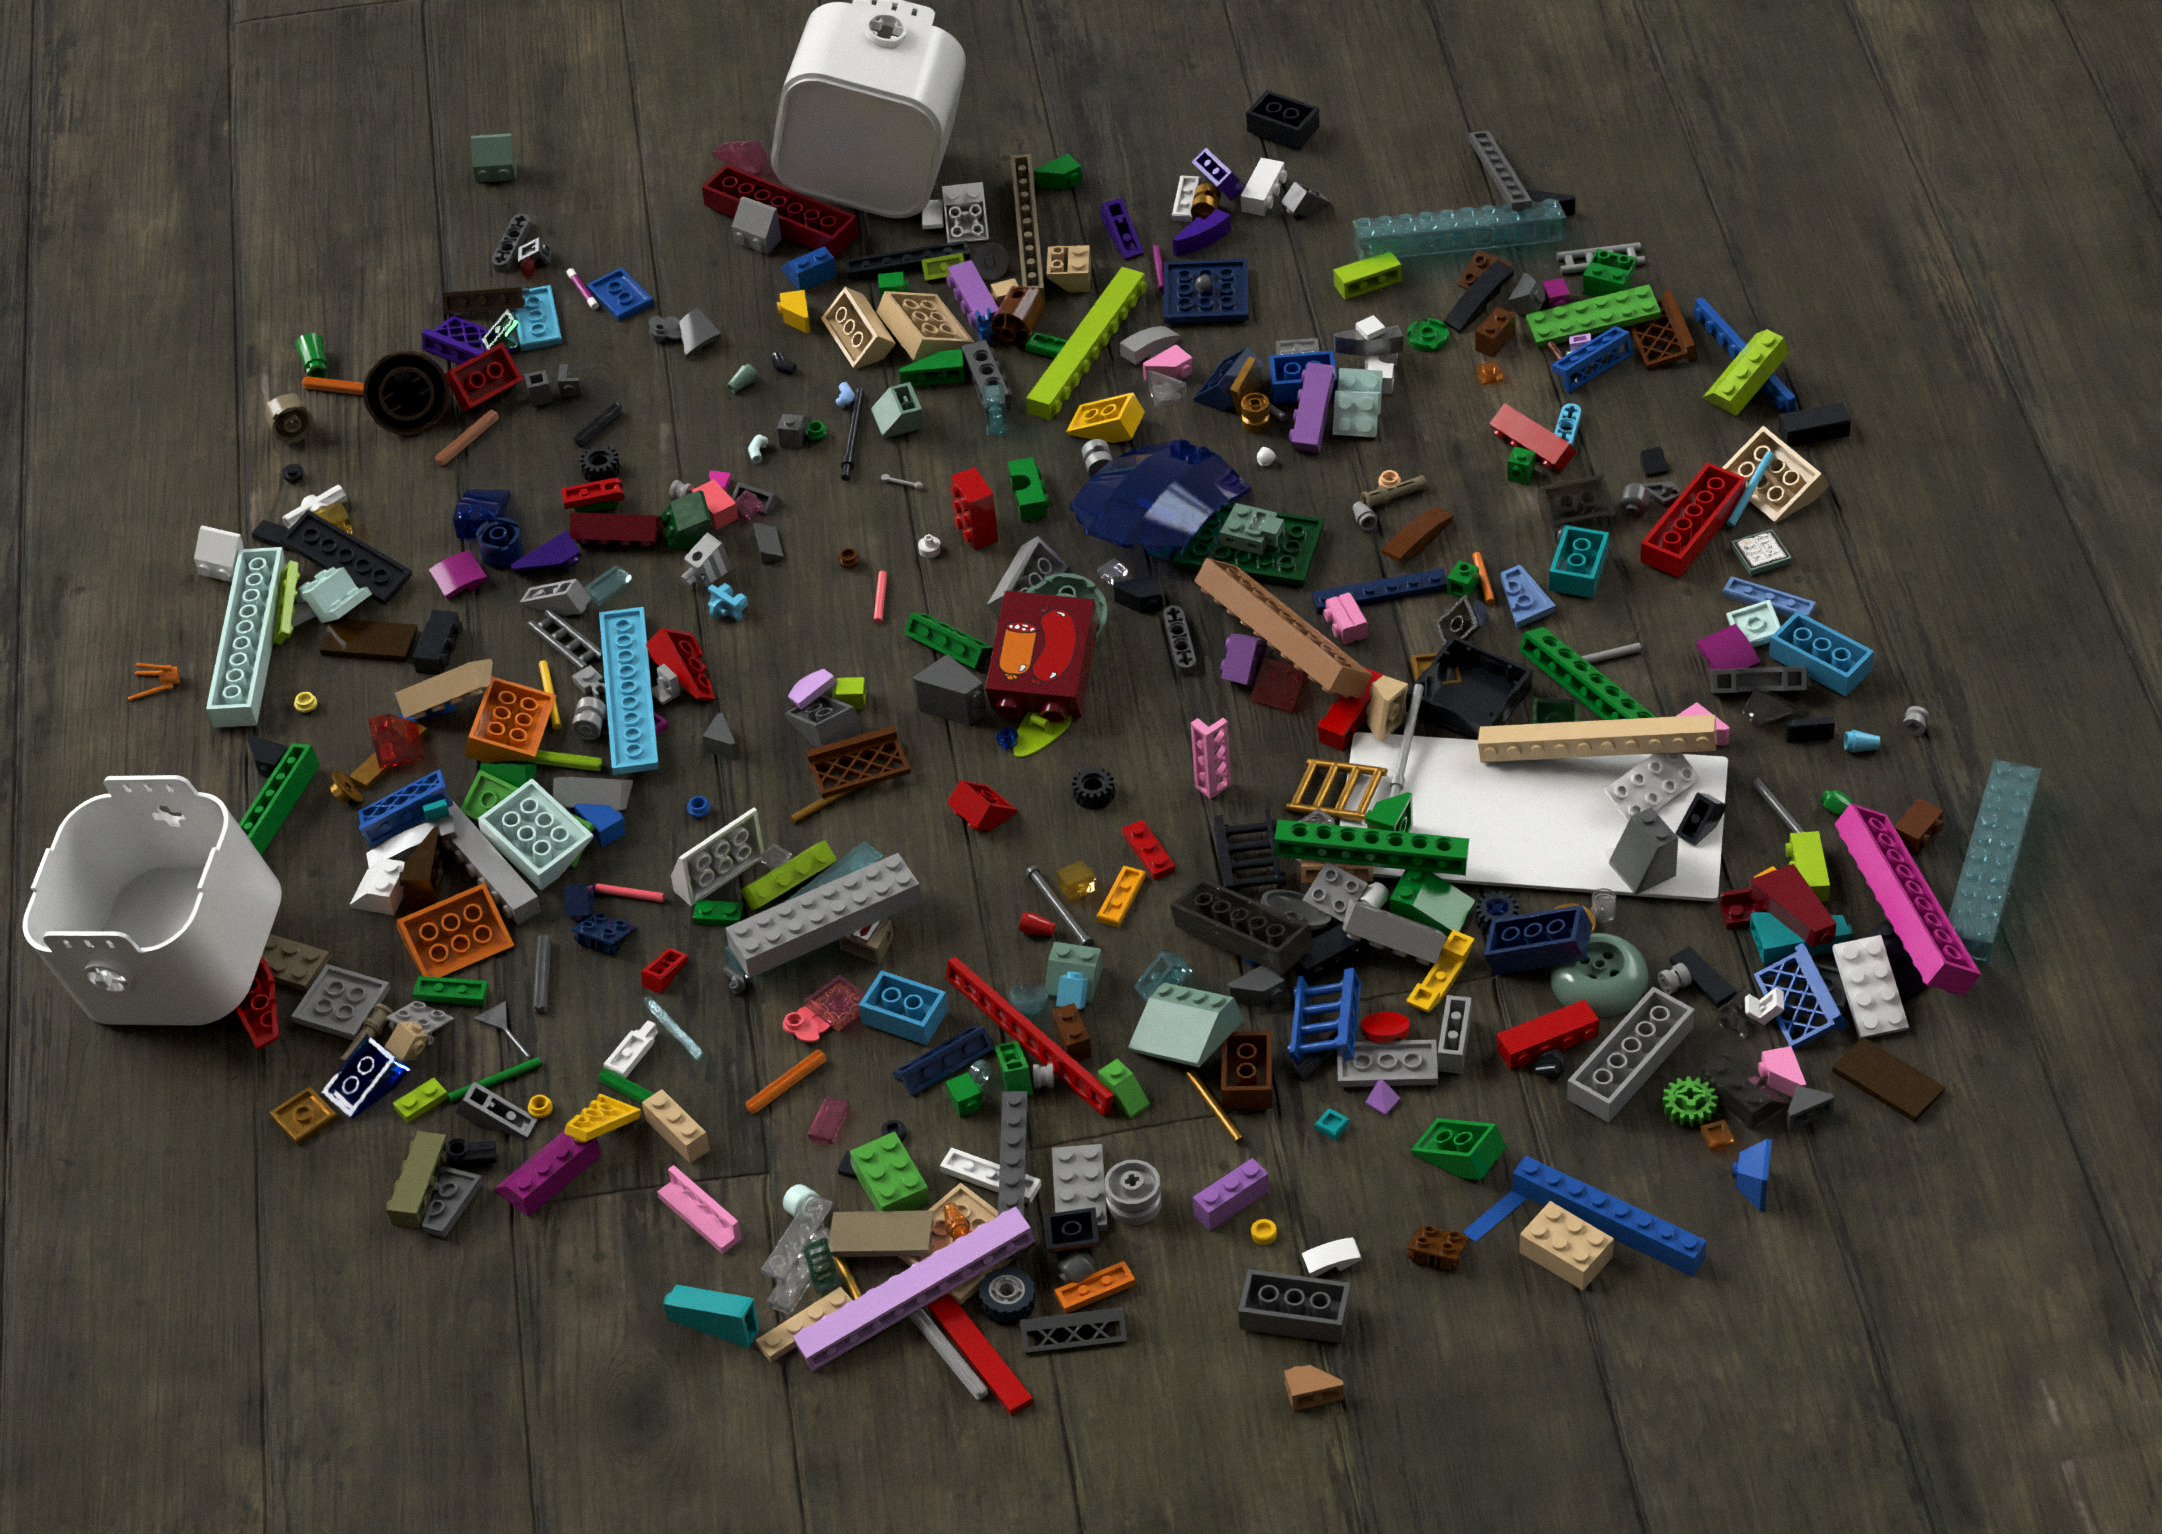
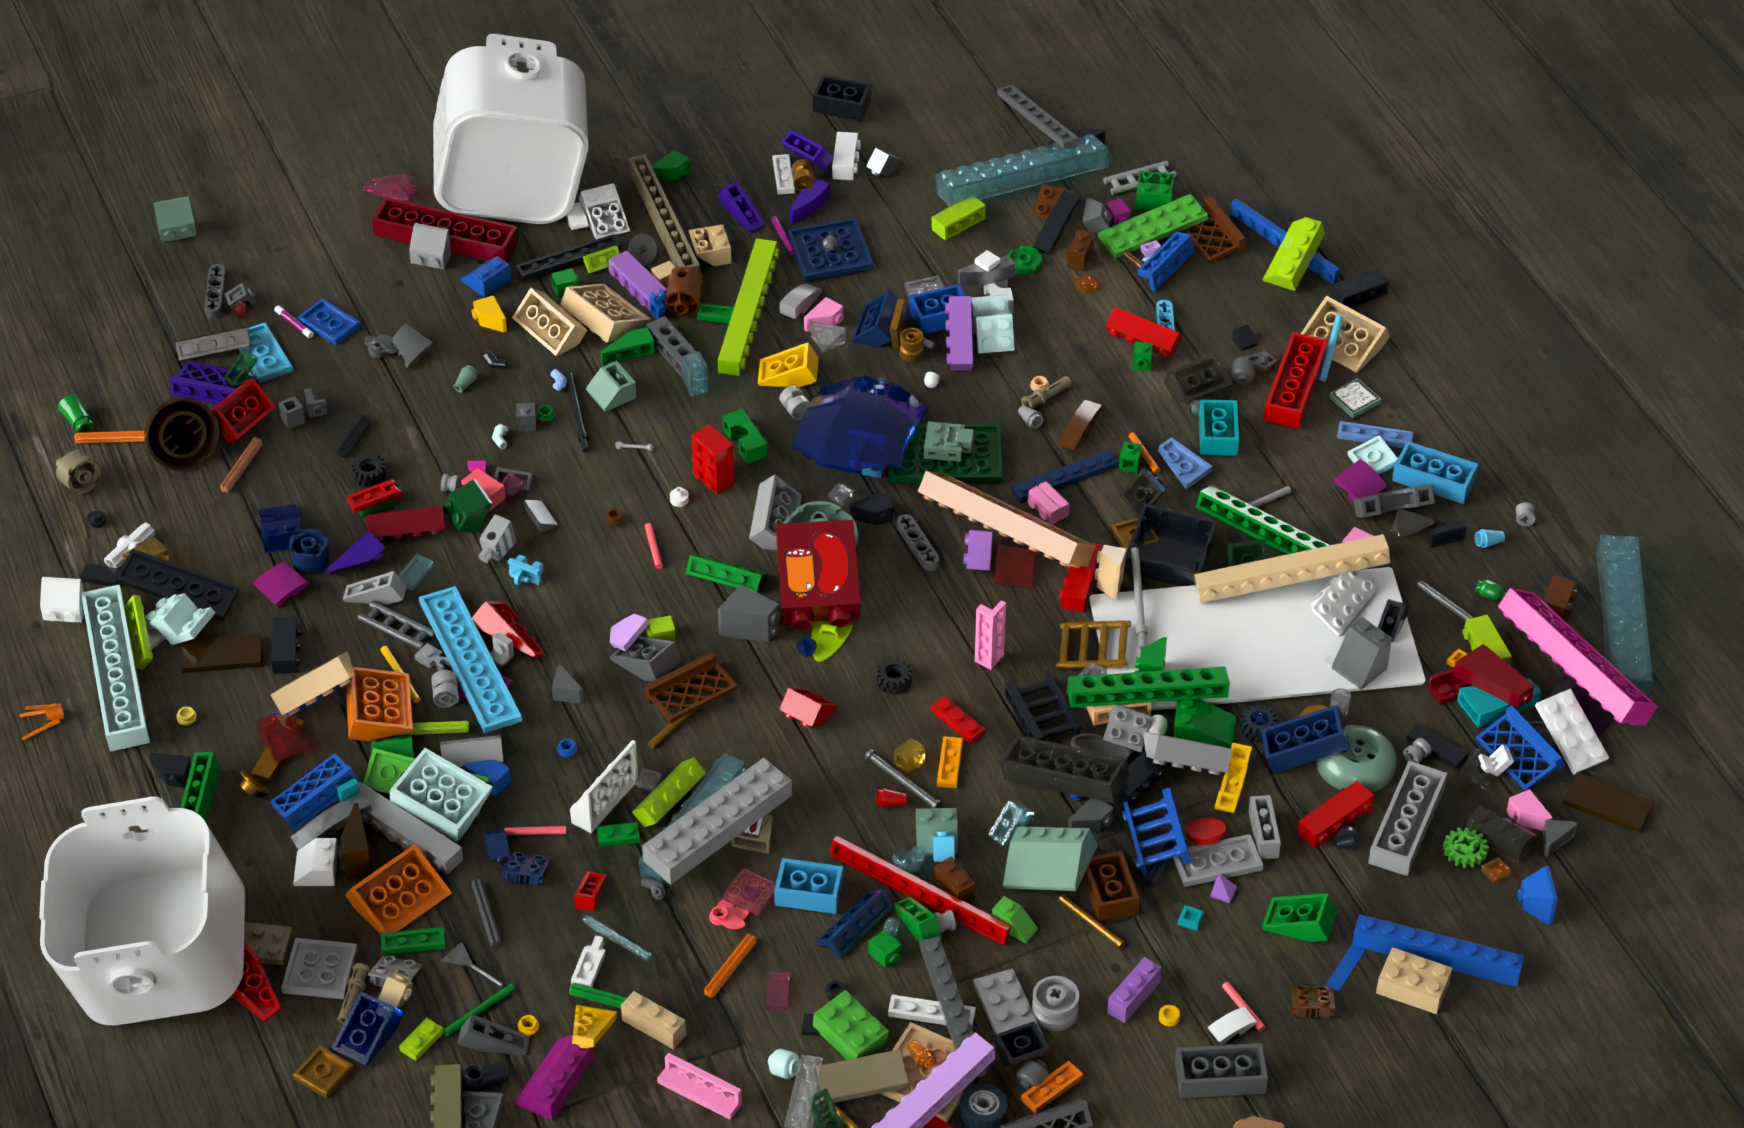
camera: 20 degrees left, 0 degrees up
none -> coral bar [1222,982,1266,1032]

